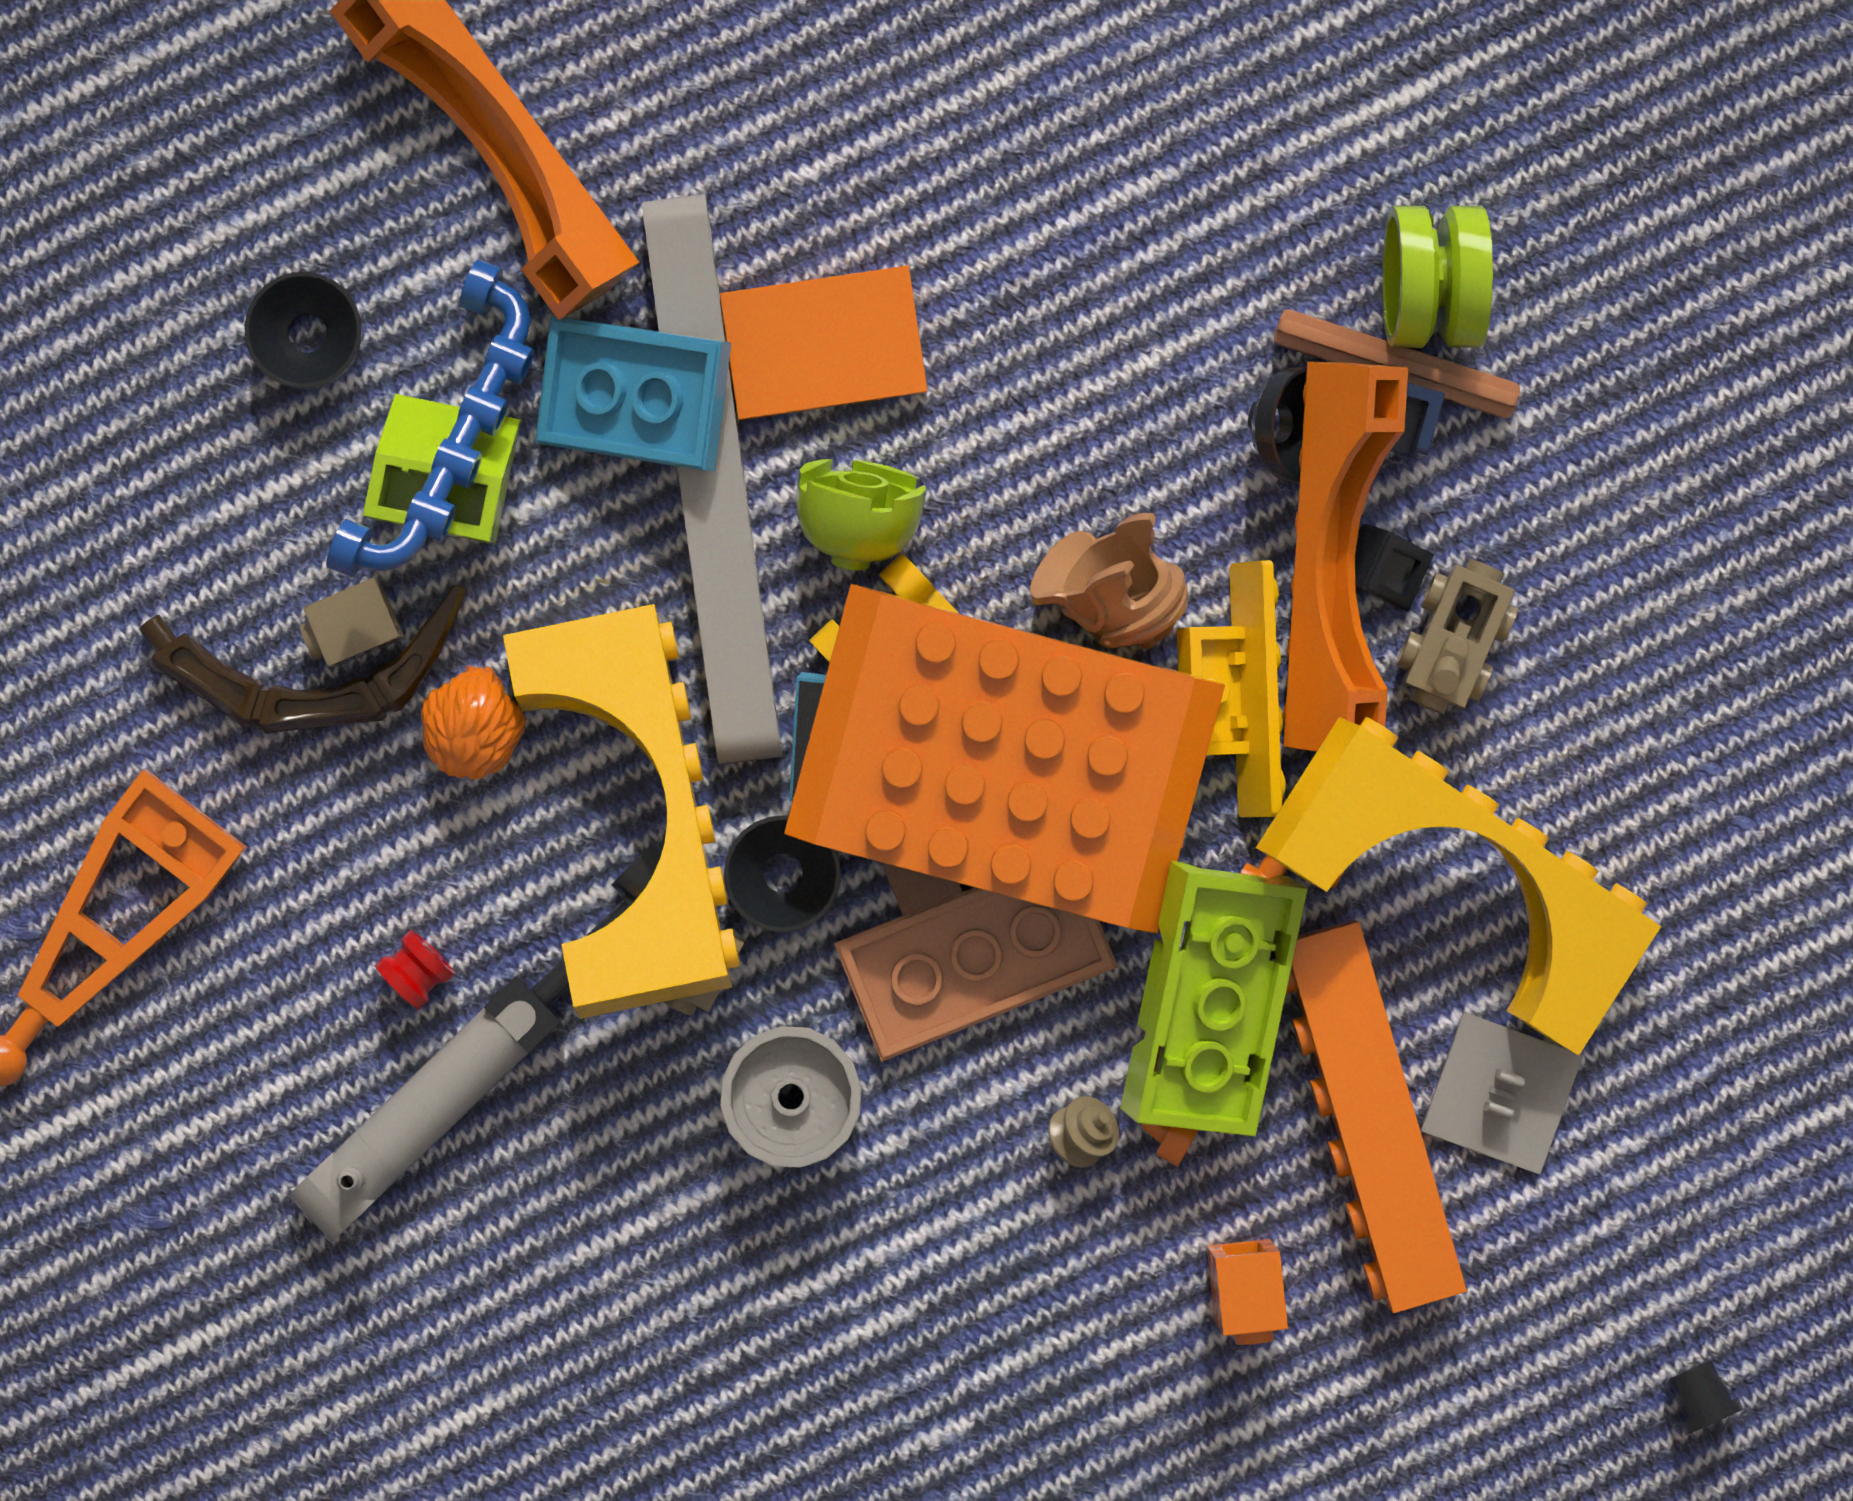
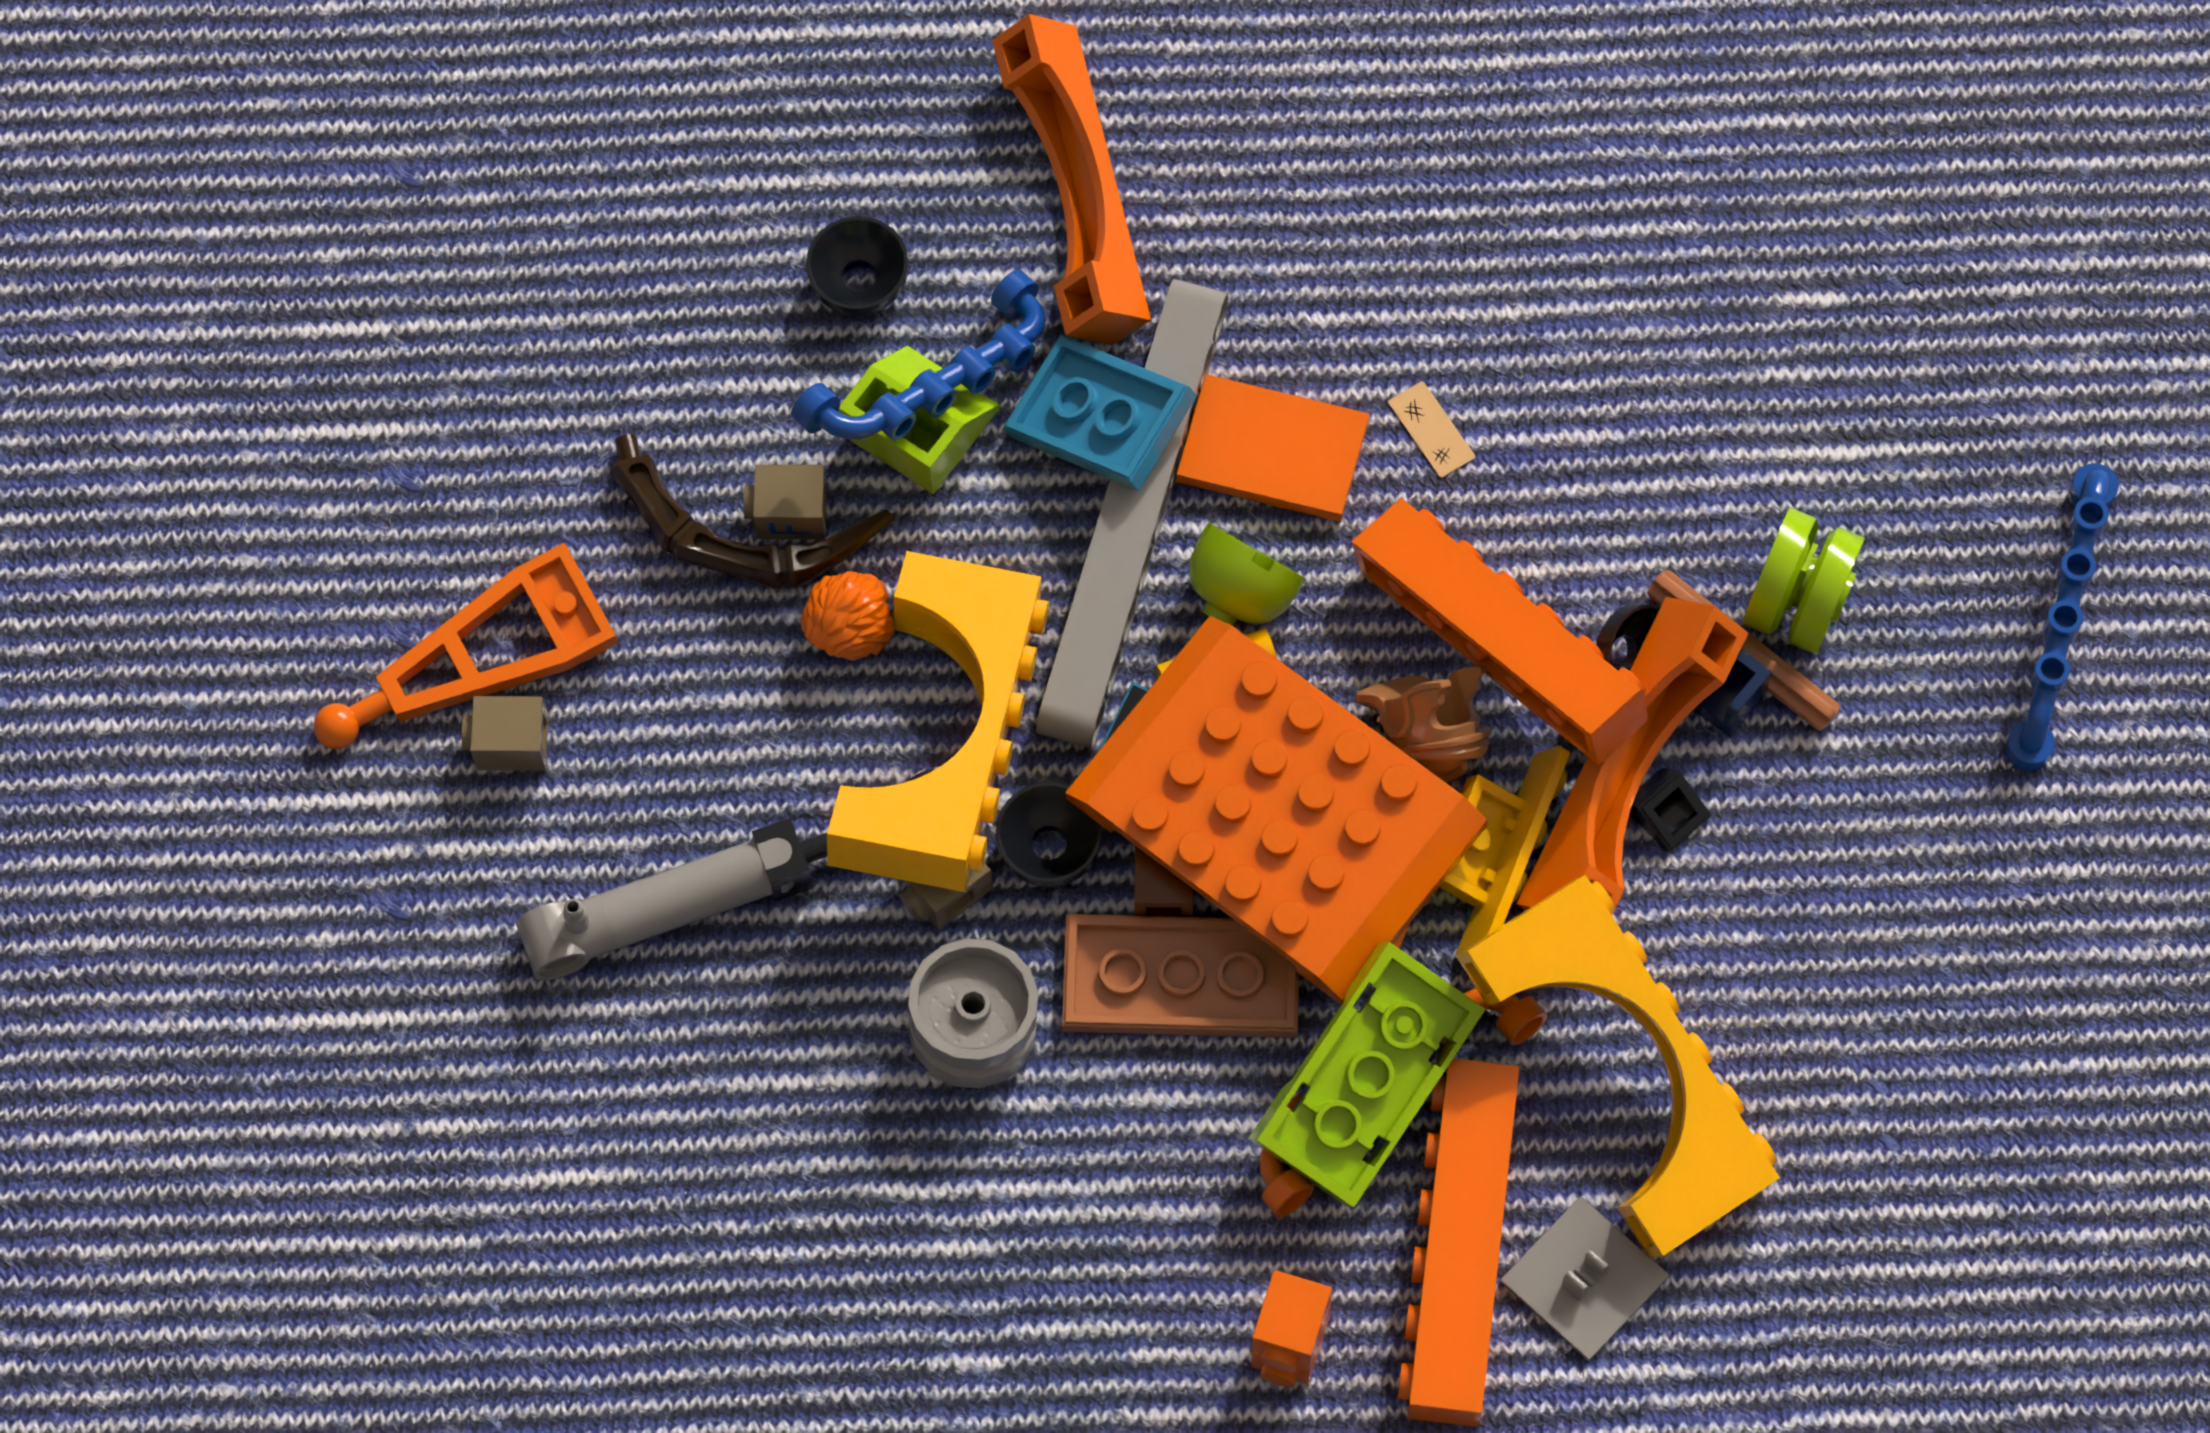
camera: 30 degrees right, 20 degrees down
red wheel [374,929,456,1010] -> none
dark tan wheel [1048,1096,1119,1168] -> none
dark tan brick [1395,559,1518,715] -> none
none -> dark tan brick [462,696,549,771]
none -> orange brick [1351,498,1649,765]
none -> tan sticker [1388,381,1475,477]
none -> blue bar [2005,463,2119,771]

